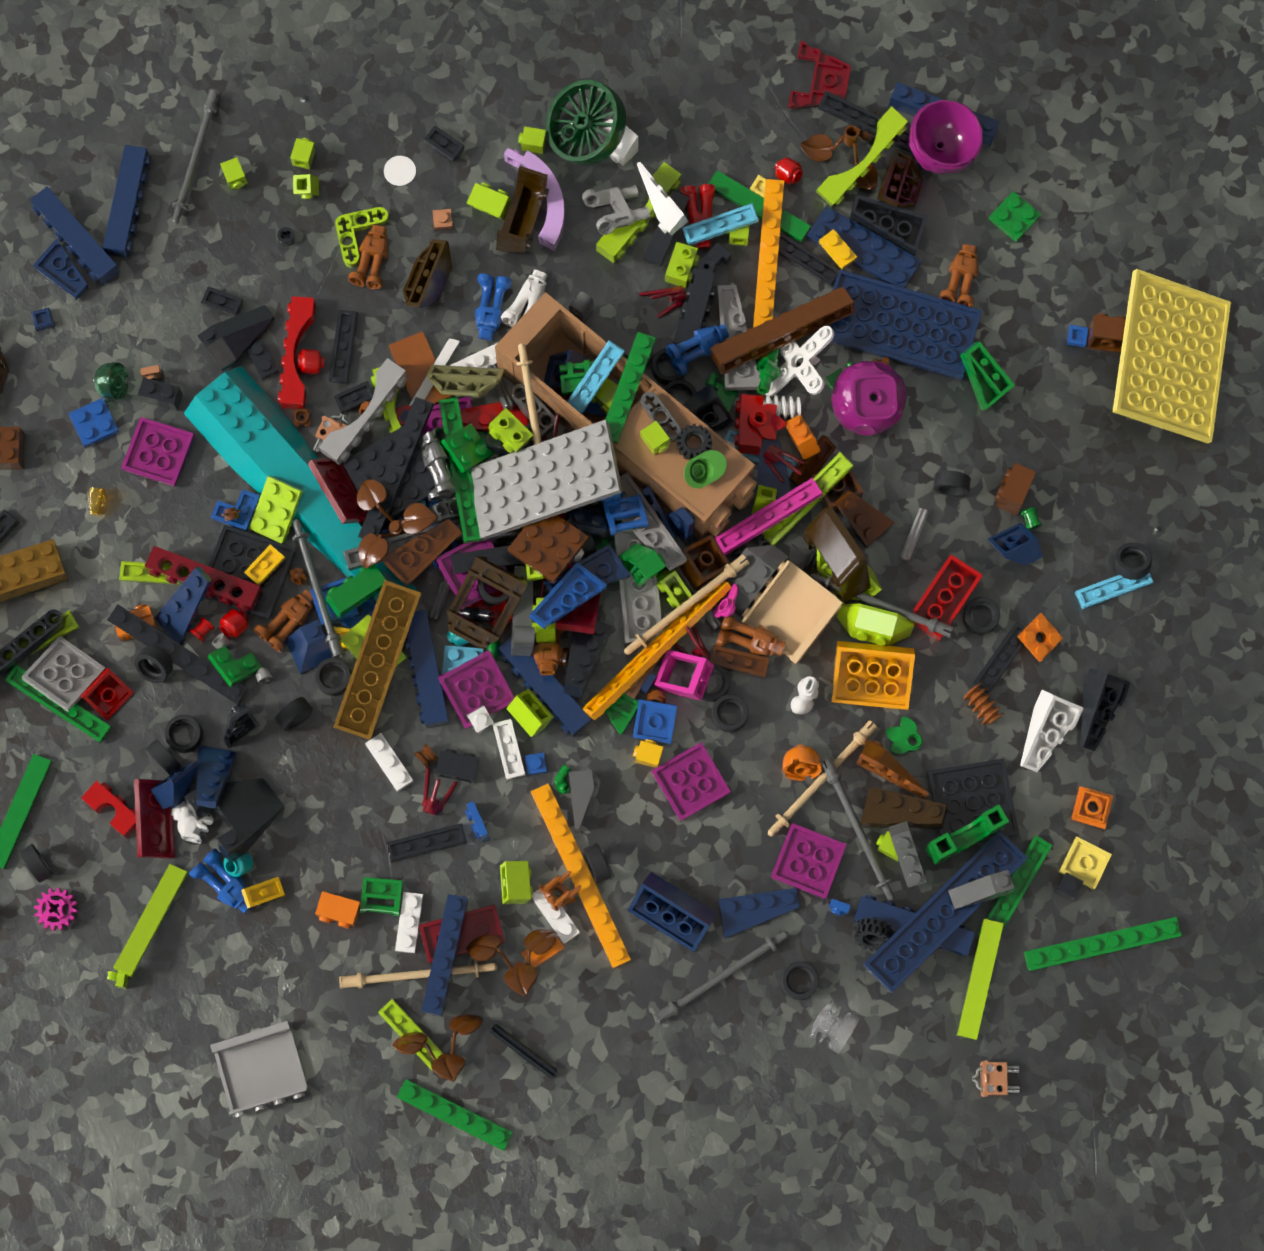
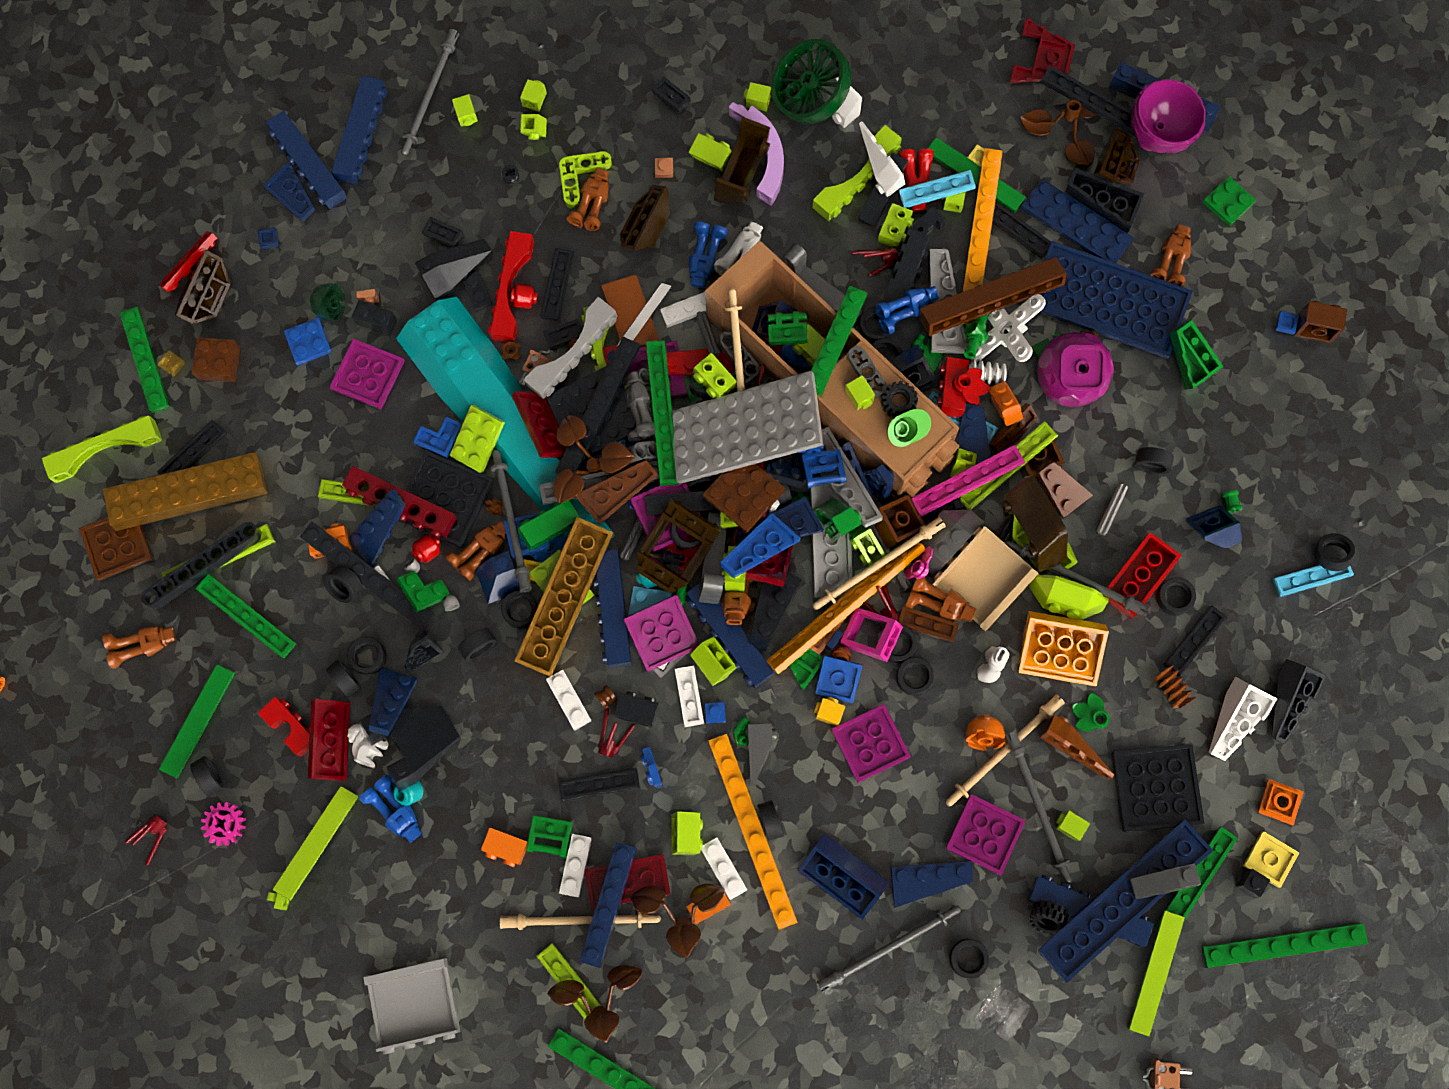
camera: 10 degrees right, 0 degrees up
light grey plate [22,636,106,712] -> none
red slope [81,668,134,720] -> none
clear yellow cone [87,487,106,516] -> none
dark blue slope [150,761,199,809] -> none
red bush [189,617,215,642] -> none
reddish brown plate [221,507,241,521] -> none
yellow plate [241,877,285,908] -> none
yellow plate [244,545,285,586] -> none
white sticker [384,156,416,186] -> none
olive wedge [427,365,505,398] -> none
green plate [441,423,493,473] -> none
white plate [467,706,494,732] -> none
black axle [490,1024,557,1079] -> none
dark orange piece [539,871,581,911] -> none
medium azure tile [567,340,625,414] -> none
light grey connector [582,185,650,235] -> none
dark red plant [762,444,805,483] -> none
red head [775,157,803,185] -> none
lime arch [815,106,908,206] -> none
yellow plate [819,229,857,270] -> none
blue plate [828,899,851,916] -> none
dark brown wedge [860,786,948,828] -> none
dark grey arch [888,821,927,888] -> none
green arch [925,805,1009,866] -> none
reddish brown brick [994,463,1036,515] -> none
orange piece [1017,613,1063,662] -> none
light yellow plate [1113,269,1231,443] -> none

